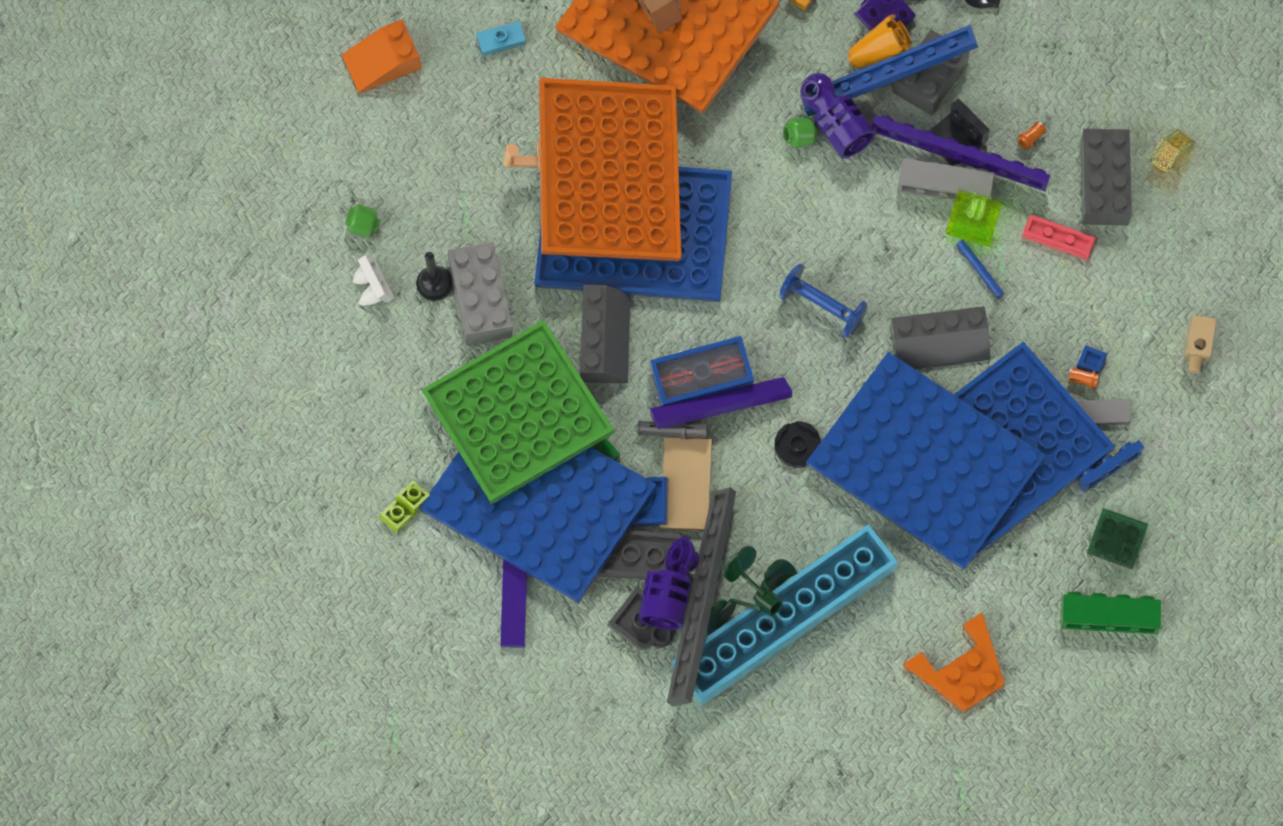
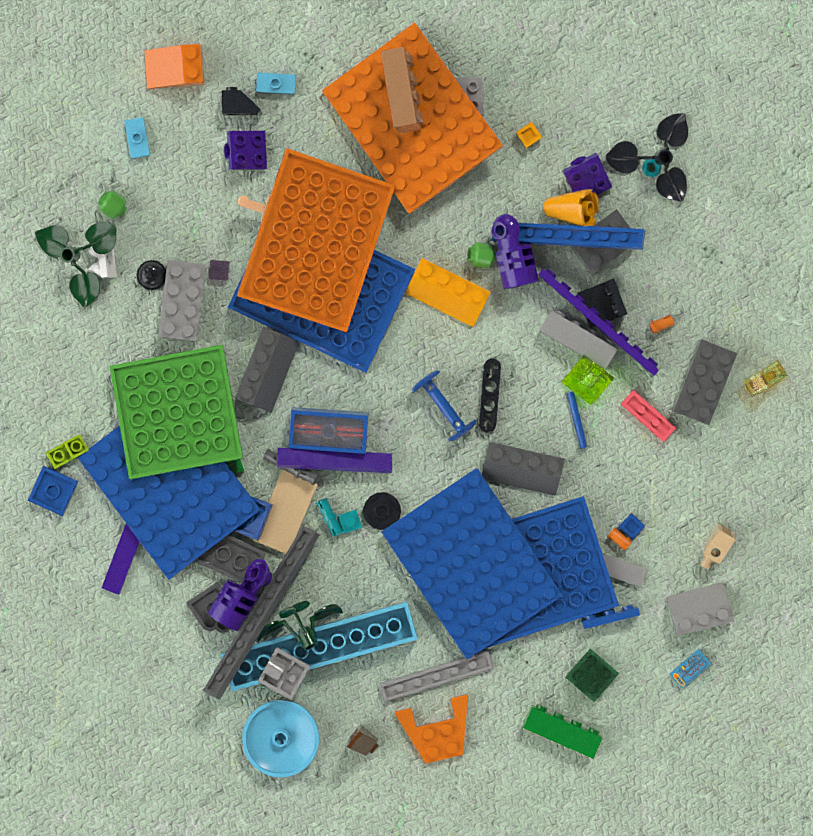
camera: 15 degrees right, 20 degrees up
none -> blue plate [27,466,79,516]
none -> dark green plant [35,222,117,307]
none -> medium azure plate [124,117,150,159]
none -> clear purple tile [209,260,230,281]
none -> black slope [222,87,262,116]
none -> dark purple plate [224,131,267,170]
none -> medium azure dish [242,700,319,777]
none -> light grey plate [258,647,311,700]
none -> teal pin [316,497,343,537]
none -> teal plate [338,509,362,534]
none -> reddish brown slope [347,724,378,756]
none -> light grey tile [379,650,494,702]
none -> light orange slope [405,258,491,327]
none -> black beam [479,358,501,433]
none -> light grey slope [666,582,734,636]
none -> dark azure tile [669,649,711,689]

